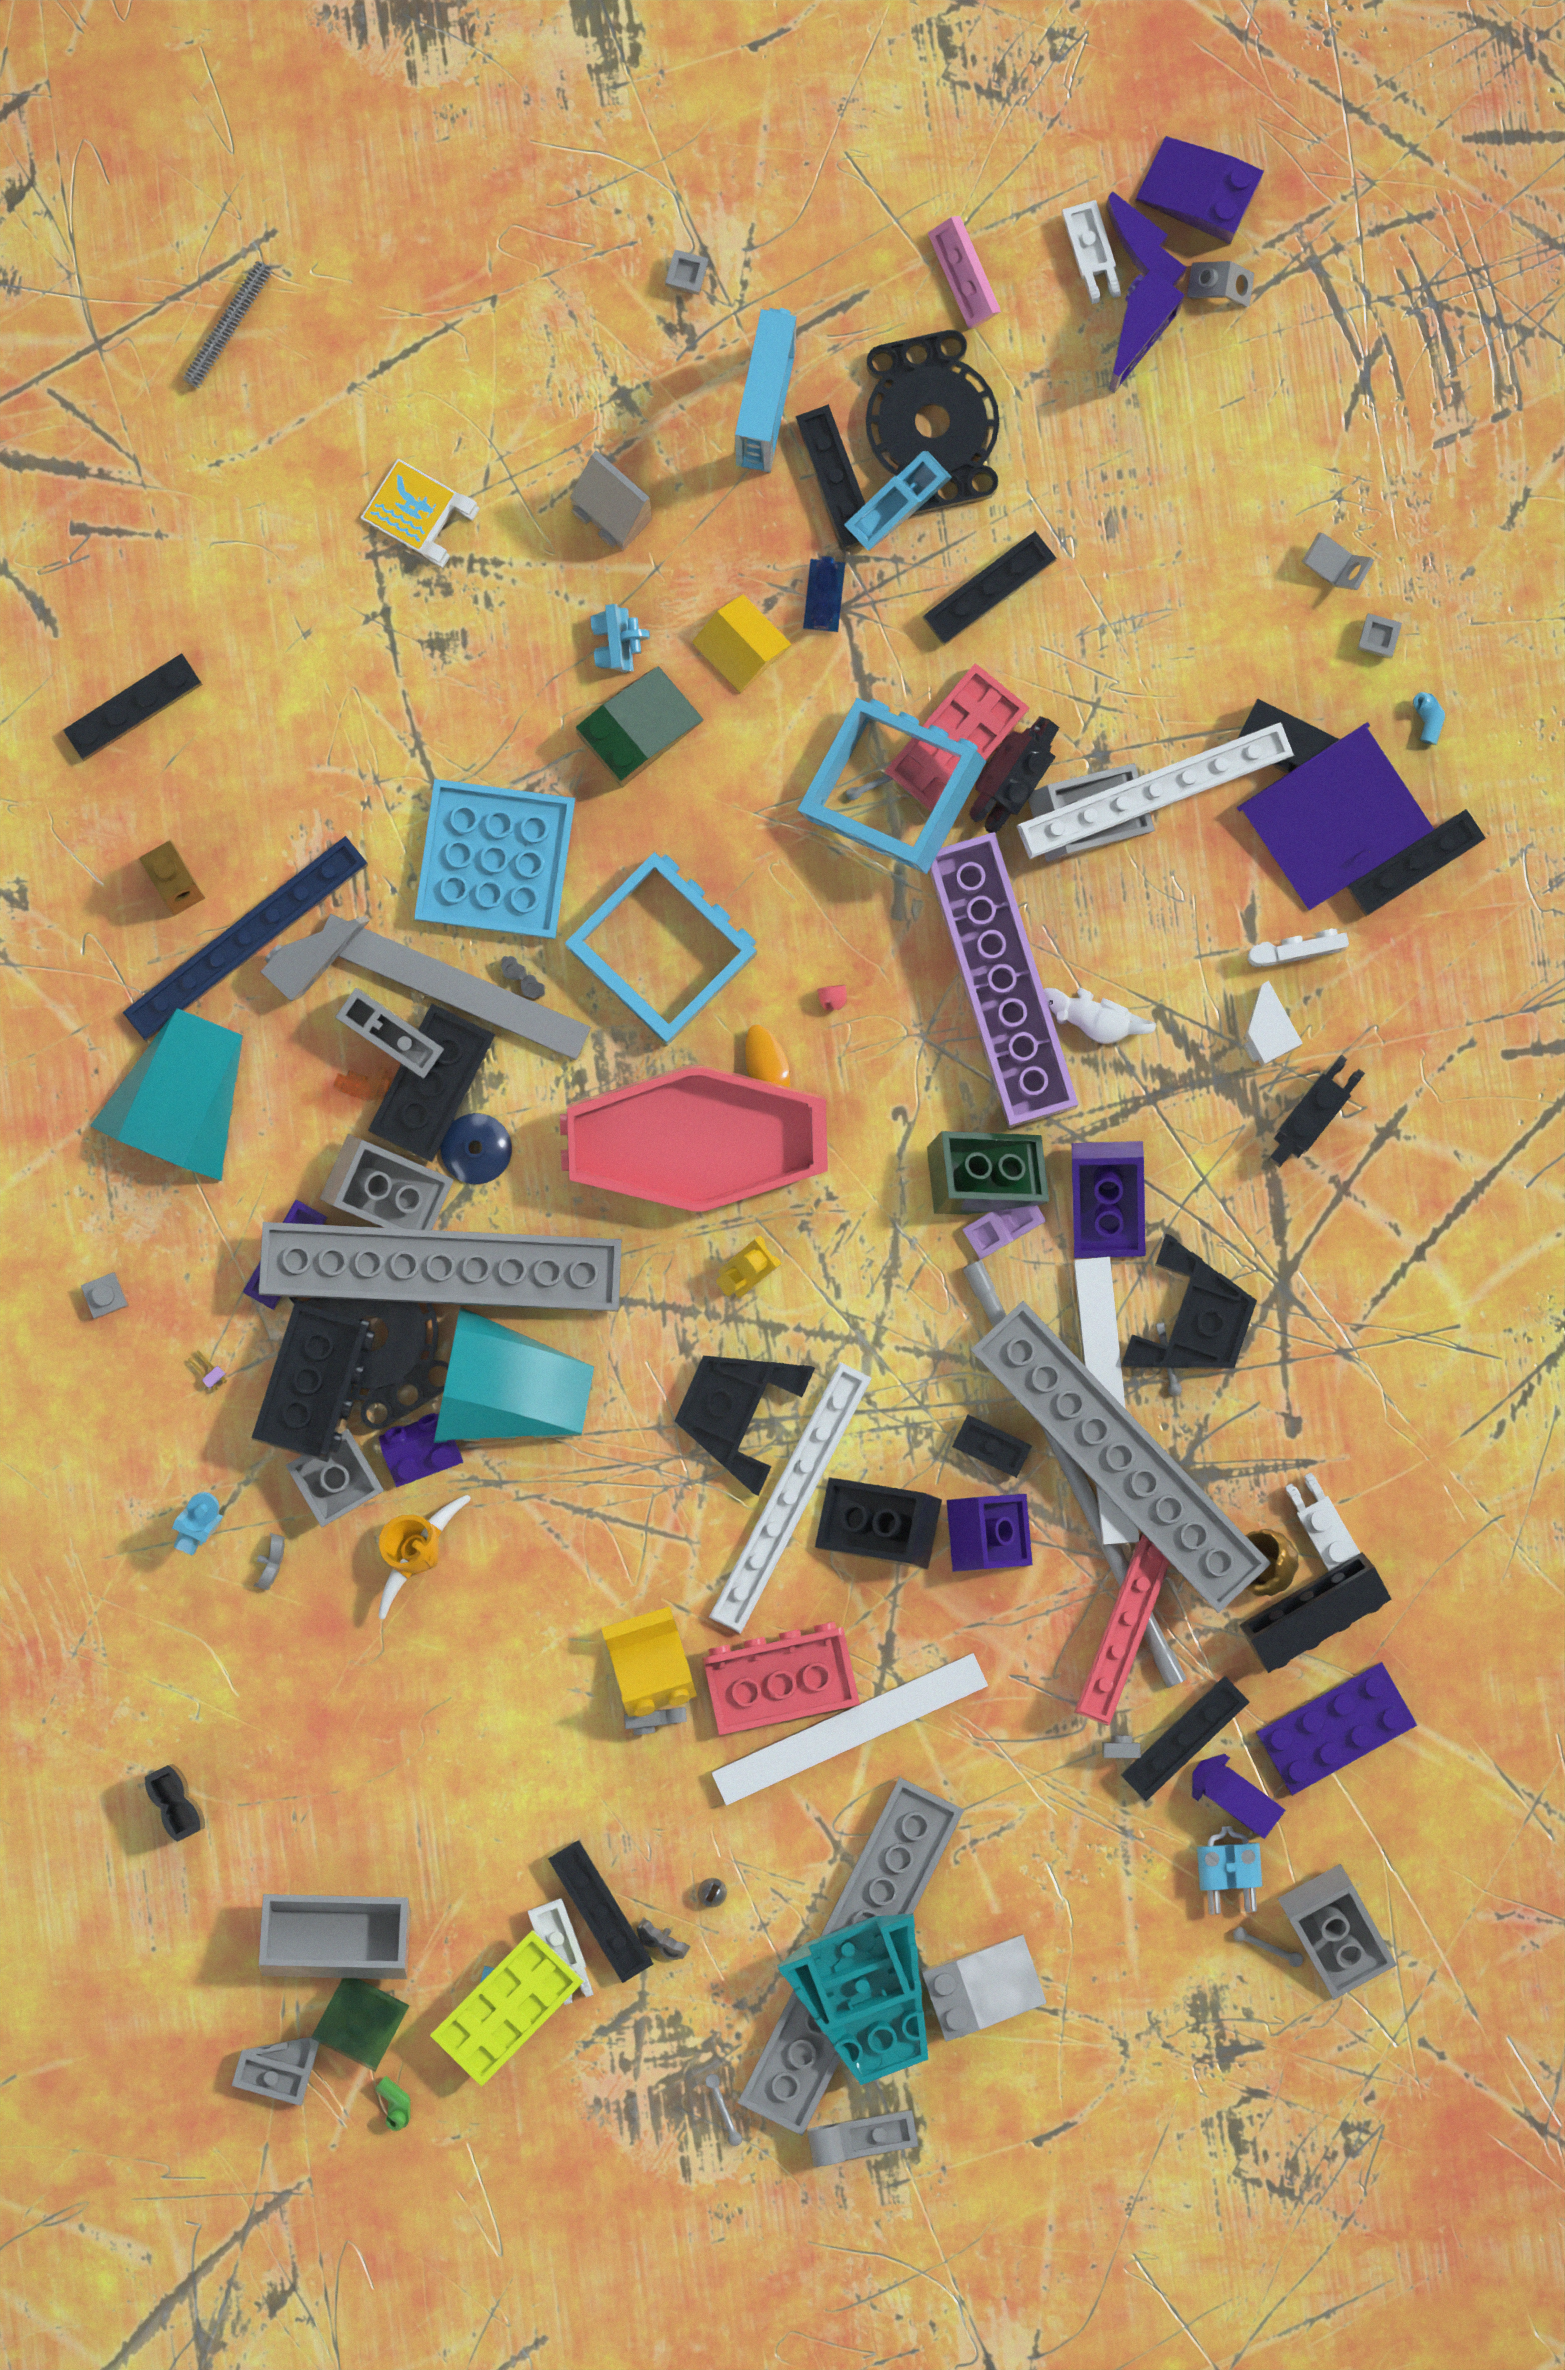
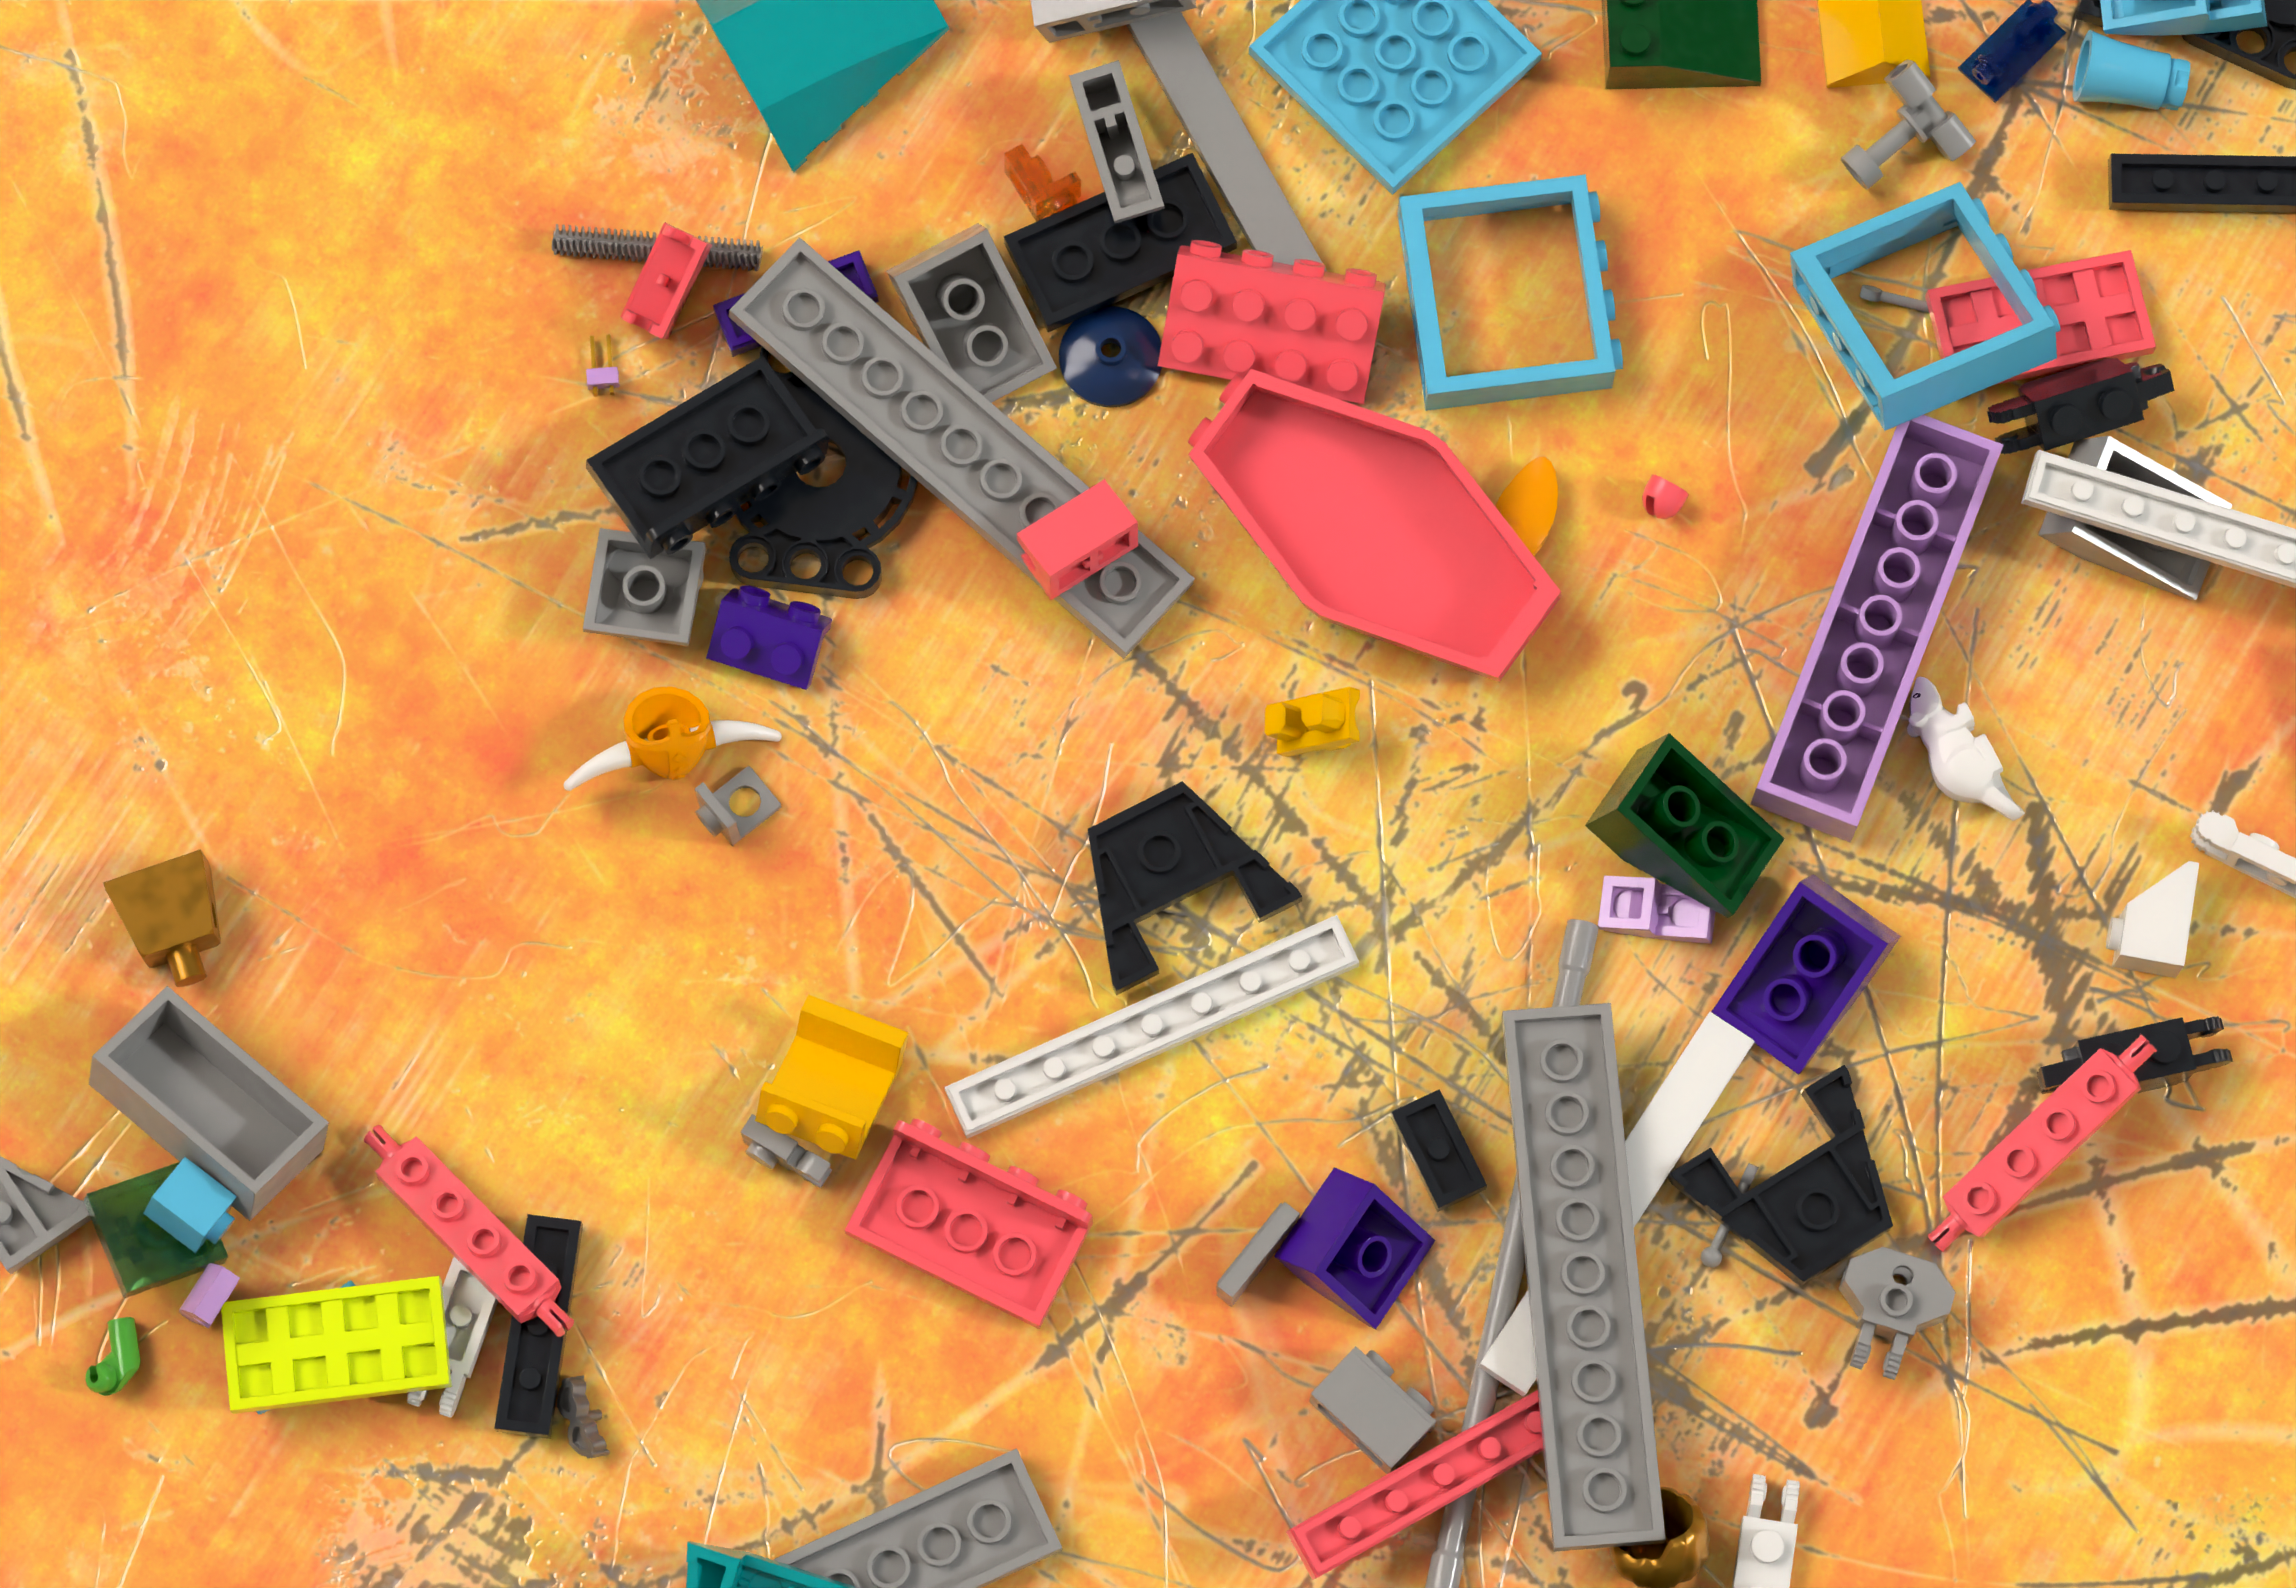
camera: 40 degrees right, 10 degrees down
light grey plate [81,1272,129,1319] -> none
black brick [145,1764,205,1842] -> none
medium azure hips [172,1492,223,1555] -> none
light grey piece [254,1533,285,1590] -> none
teal wedge [434,1307,594,1443] -> none
flat silver piece [501,956,545,998] -> none
flat silver hinge [698,1878,727,1907] -> none
white tile [711,1653,988,1805] -> none
black slope [815,1477,942,1570] -> none
none -> pearl gold torso [103,849,221,987]
none -> medium azure brick [143,1157,237,1253]
none -> lavender slope [179,1263,240,1328]
none -> coral plate [364,1125,574,1337]
none -> light grey axle [552,224,763,271]
none -> coral hinge [620,222,712,339]
none -> light grey bracket [695,766,781,846]
none -> coral hinge [1016,479,1138,600]
none -> coral bracket [1158,240,1386,404]
none -> light grey tile [1216,1202,1300,1307]
none -> light grey hinge [1310,1346,1436,1474]
none -> light grey hinge [1839,1247,1956,1380]
none -> light grey bar [1841,59,1976,190]
none -> coral plate [1927,1034,2157,1252]
none -> medium azure plant [2073,30,2190,110]

